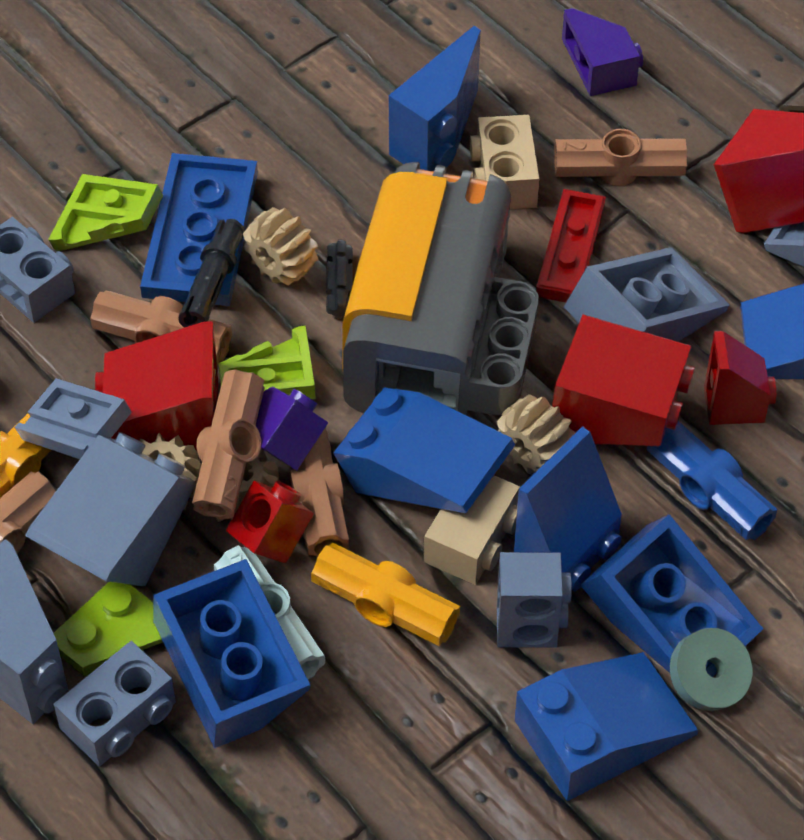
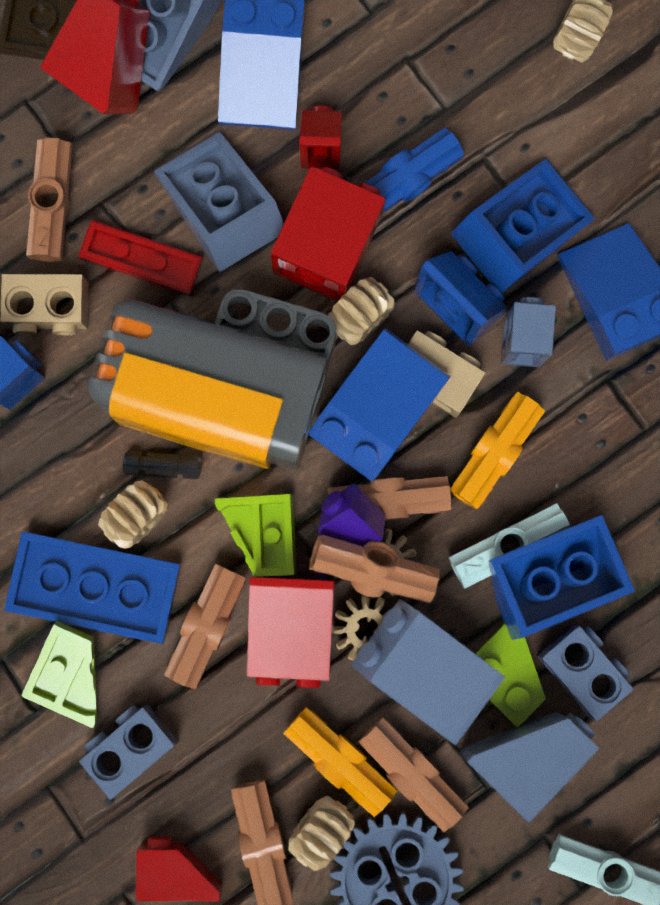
camera: 85 degrees left, 30 degrees up
sand blue plate [15,378,132,459] -> none
black pin [178,219,245,328] -> none
red brick [226,480,314,563] -> none
sand green piece [670,628,753,711] -> none

